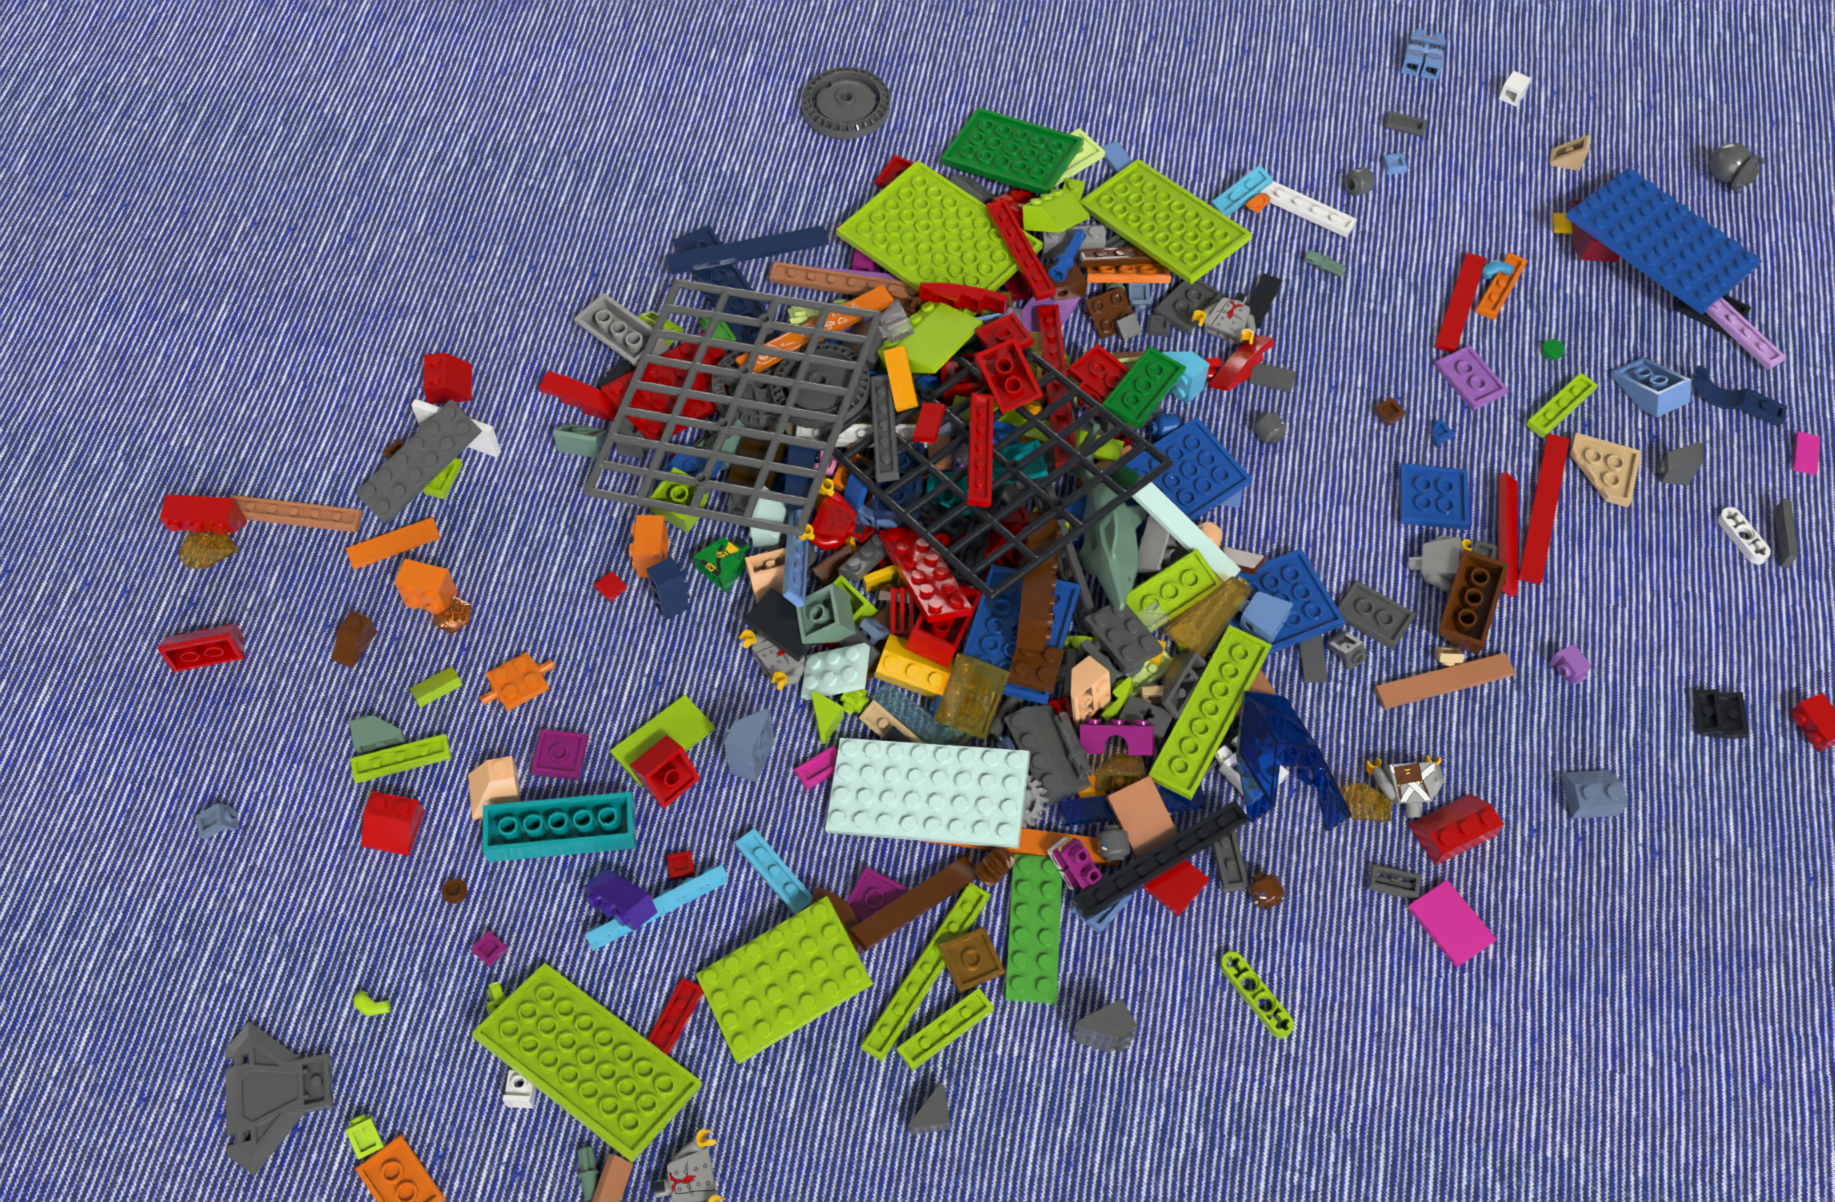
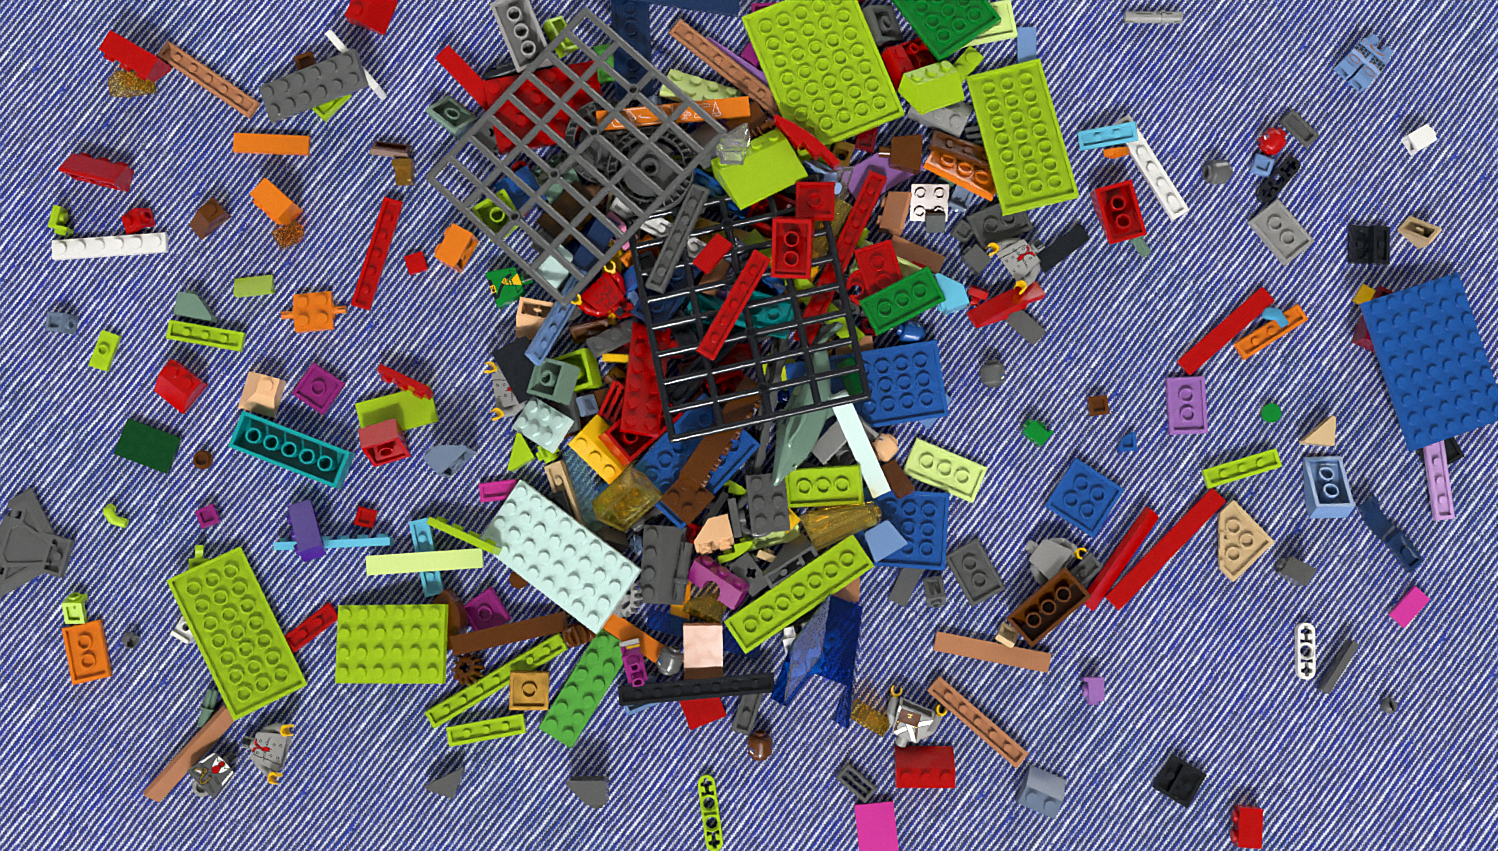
camera: 30 degrees right, 25 degrees up
dark blue brick [646,557,690,621] -> none
light orange tile [883,345,919,412] -> none
red tile [985,199,1056,301] -> none
blue pin [1049,228,1087,282] -> none
clear plate [1137,601,1170,634] -> none
none -> lime bracket [48,205,74,236]
none -> white plate [52,232,168,260]
none -> lime plate [88,330,122,372]
none -> dark green tile [113,418,183,474]
none -> red bracket [121,208,156,234]
none -> dark grey hinge [121,632,140,649]
none -> red plate [351,197,404,311]
none -> yellowish green tile [366,548,484,575]
none -> reddish brown tile [370,141,412,159]
none -> red plate [377,364,433,400]
none -> pearl gold panel [392,158,415,186]
none -> lime plate [426,515,502,555]
none -> reddish brown gear [451,653,485,686]
none -> reddish brown plate [509,571,528,589]
none -> nougat slope [876,191,913,237]
none -> yellowish green tile [903,438,987,503]
none -> nougat plate [926,676,1029,768]
none -> dark grey brick [961,244,992,276]
none -> green brick [1021,418,1053,448]
none -> red slope [1090,179,1147,245]
none -> light grey pin [1123,10,1183,25]
none -> light grey tile [1247,198,1315,266]
none -> black beam [1256,157,1300,203]
none -> red head [1257,127,1287,156]
none -> tan slope [1298,415,1336,447]
none -> black slope [1348,225,1390,265]

